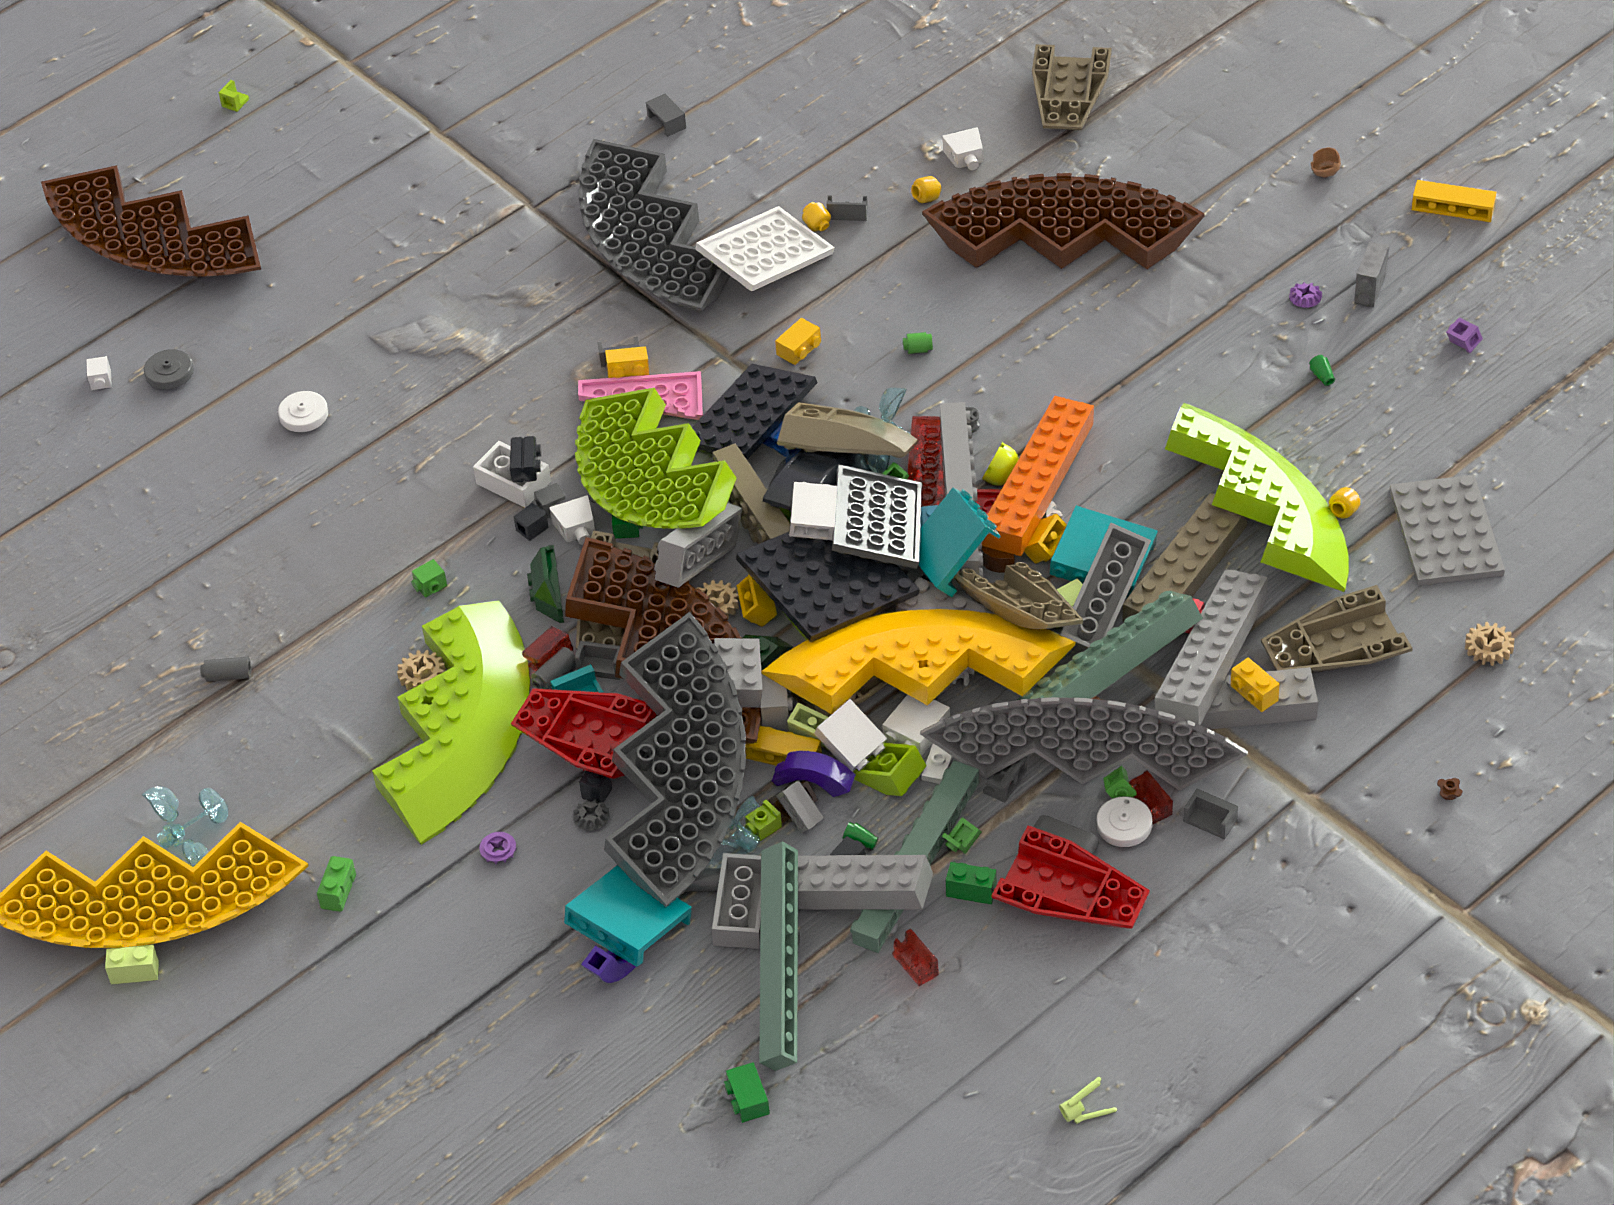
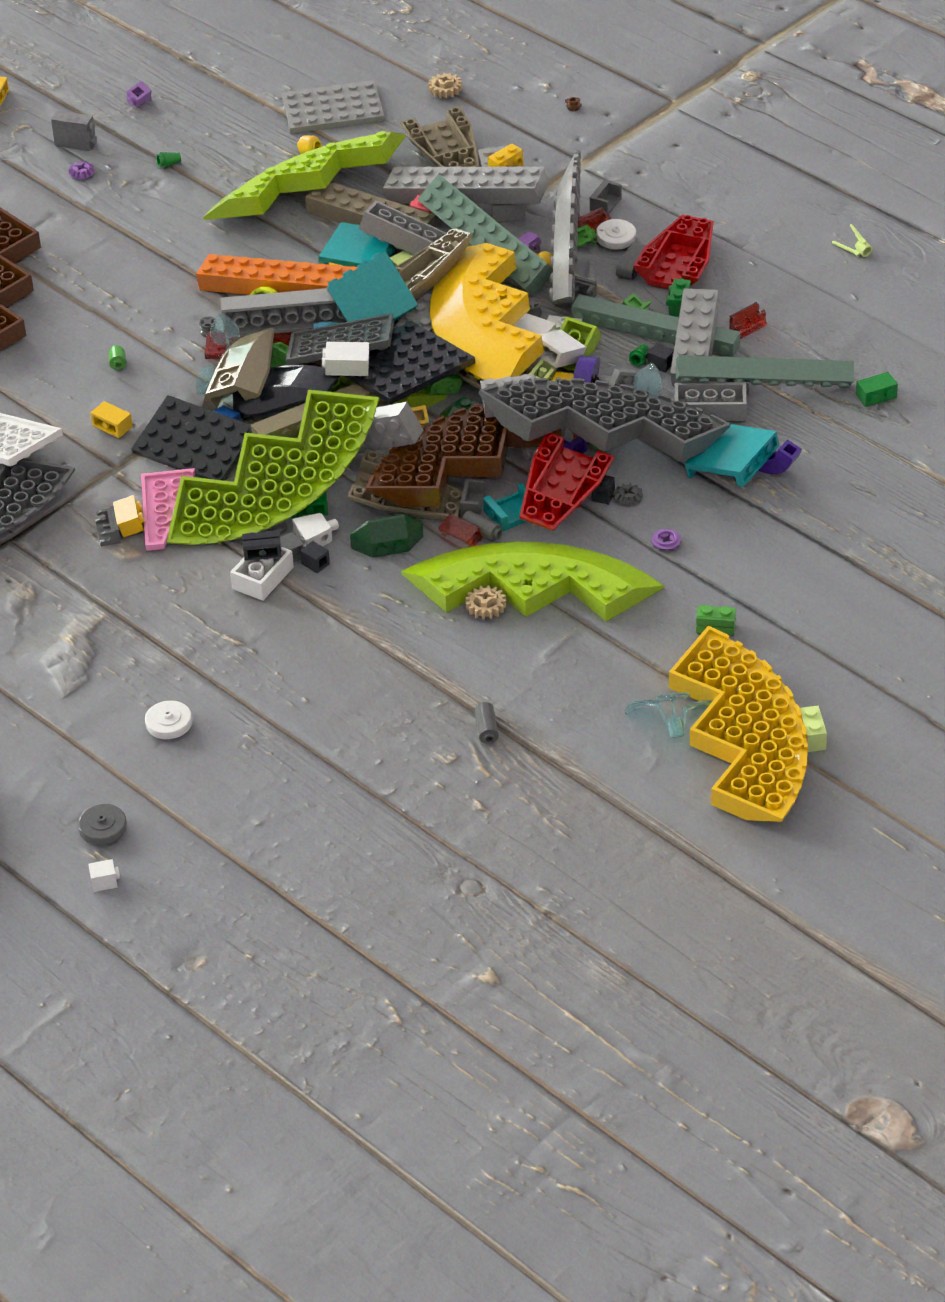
camera: 95 degrees left, 5 degrees down
bright green brick [411,559,447,598] -> none

